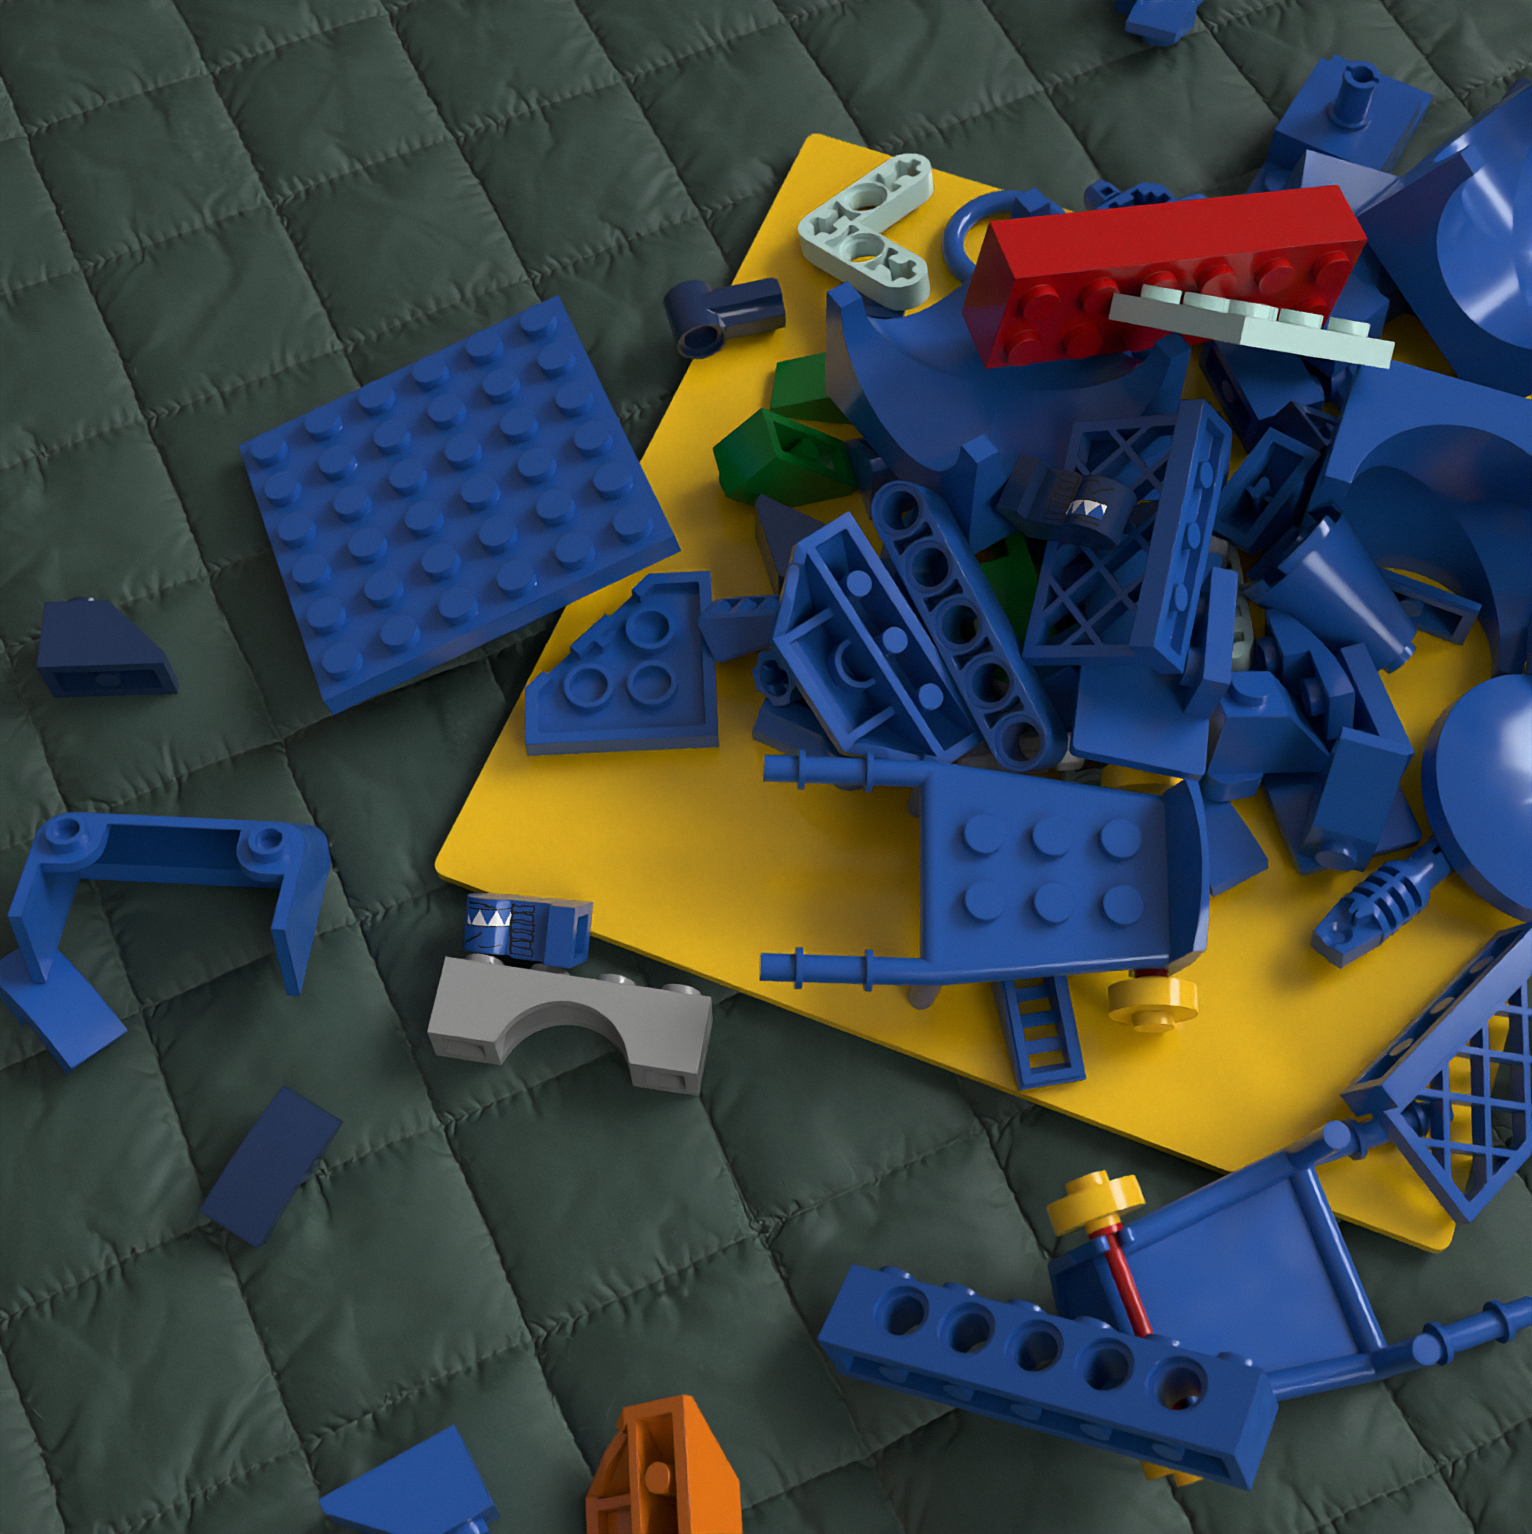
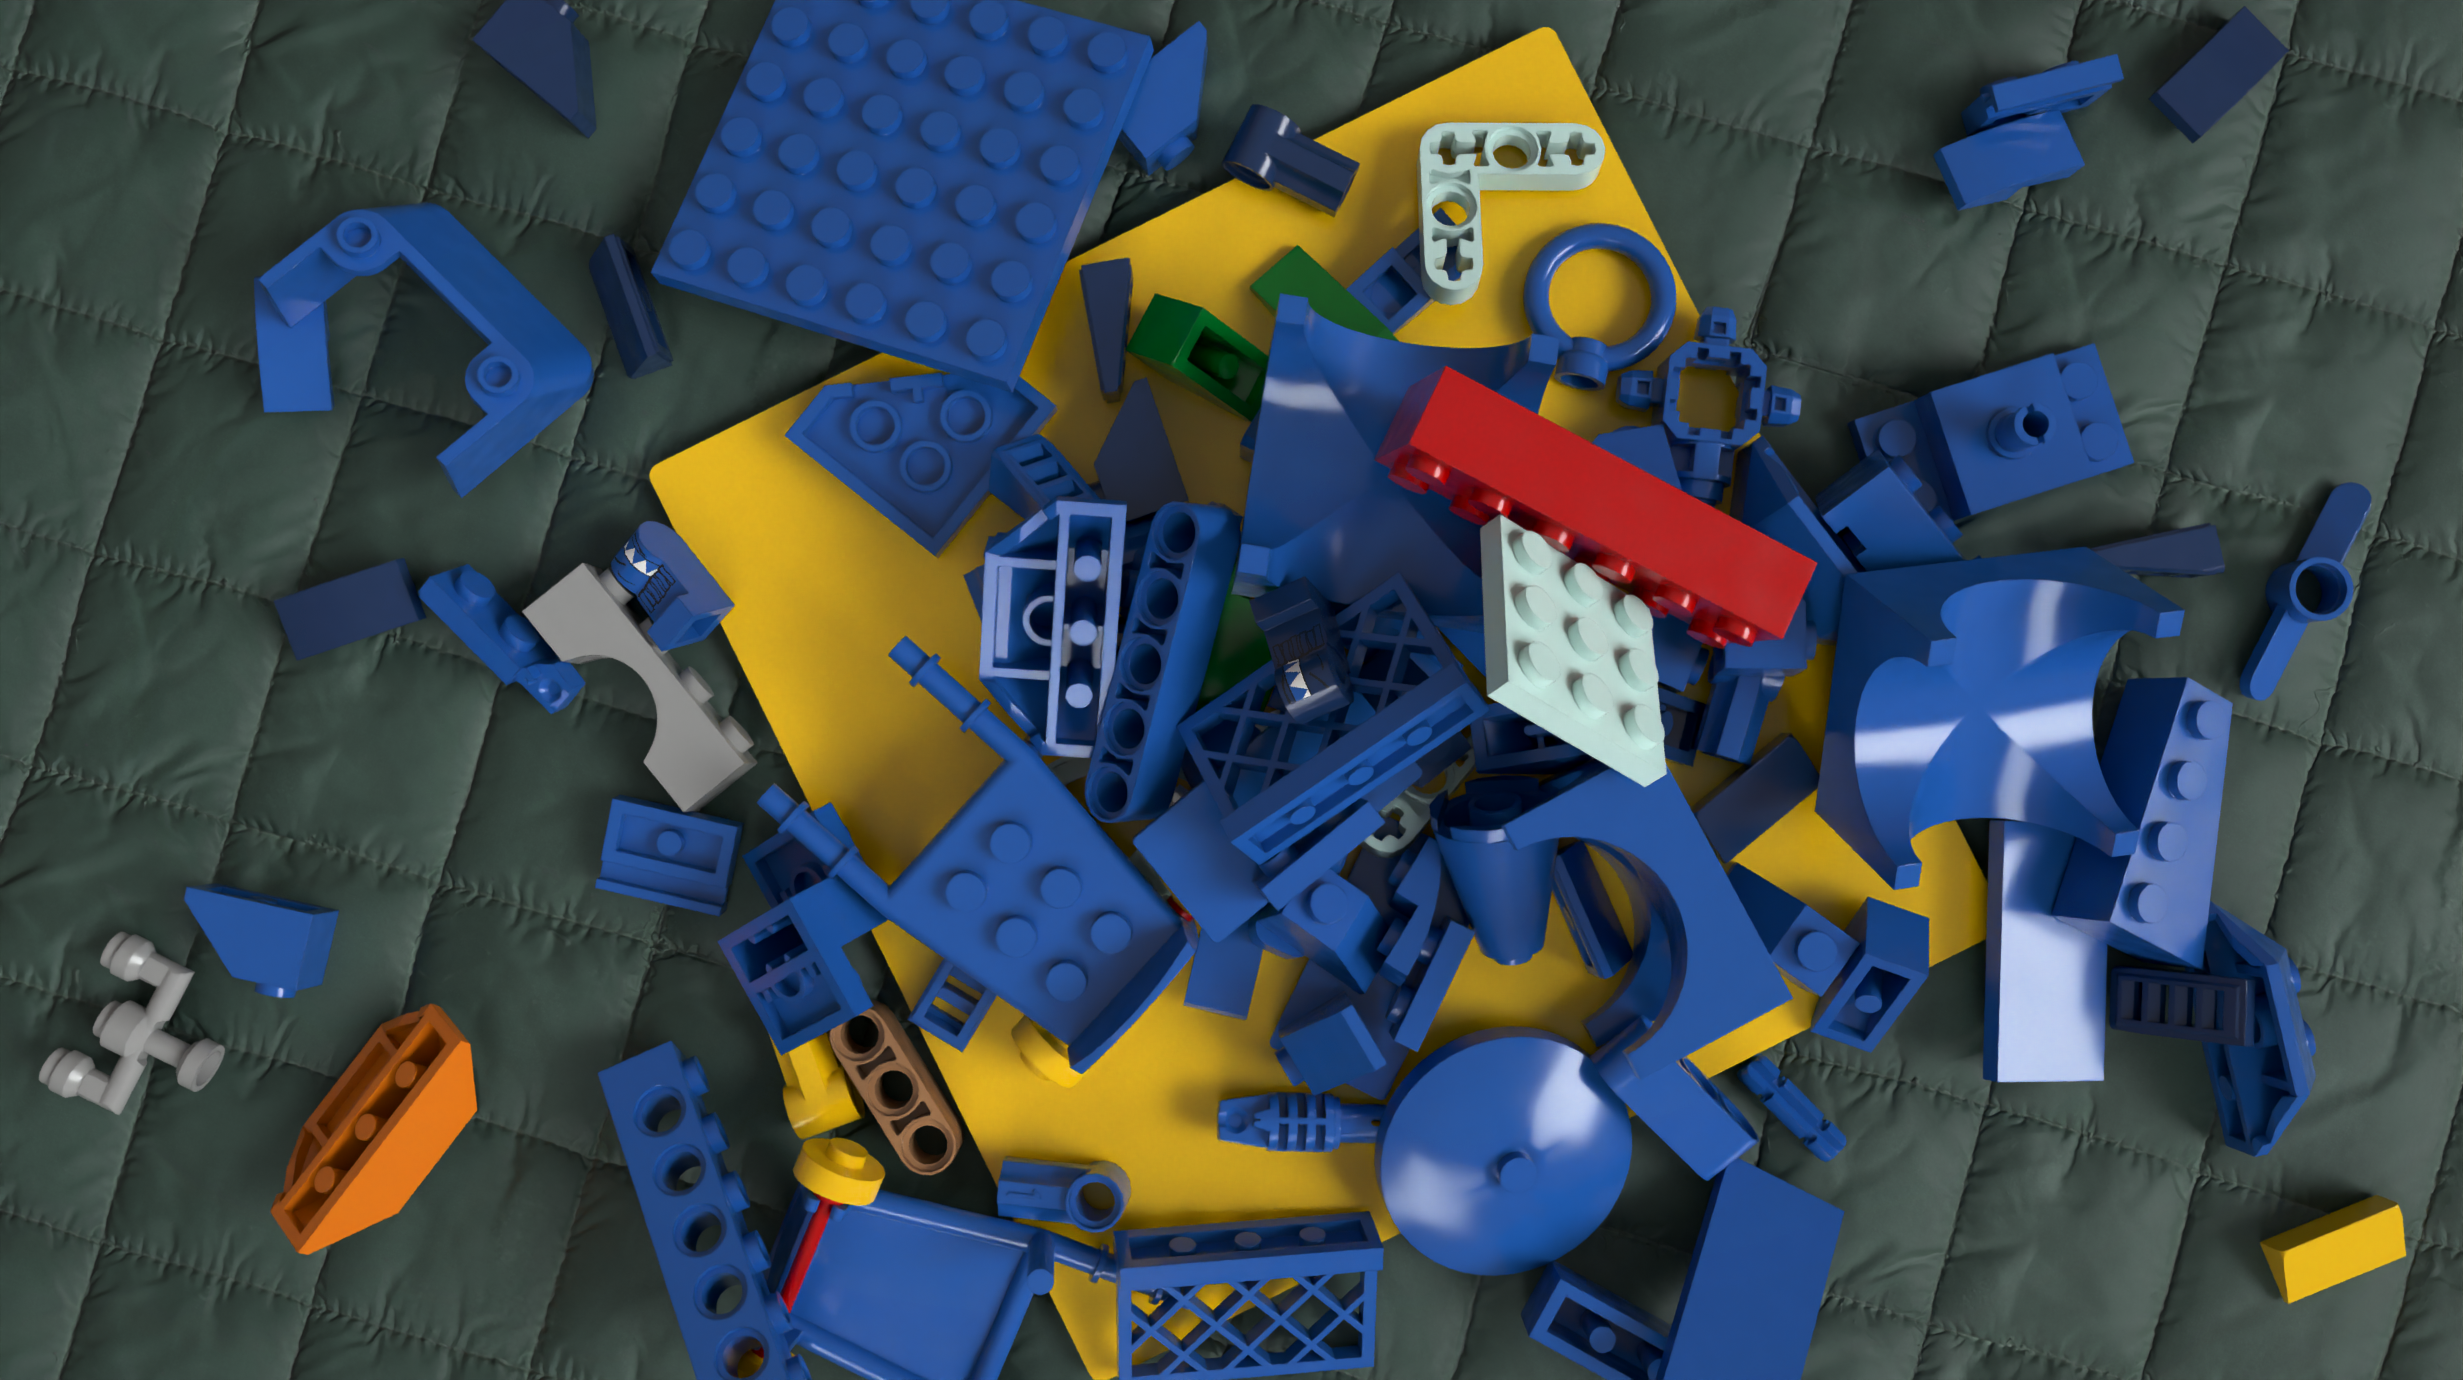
camera: 40 degrees right, 25 degrees up
none -> blue hinge [418,564,586,714]
none -> dark blue slope [589,234,674,379]
none -> blue plate [595,795,744,916]
none -> blue bracket [717,802,889,1055]
none -> yellow piece [768,1030,865,1140]
none -> medium nougat beam [830,1000,964,1175]
none -> blue piece [997,1156,1131,1233]
none -> dark blue slope [1079,258,1133,404]
none -> blue slope [1118,21,1208,176]

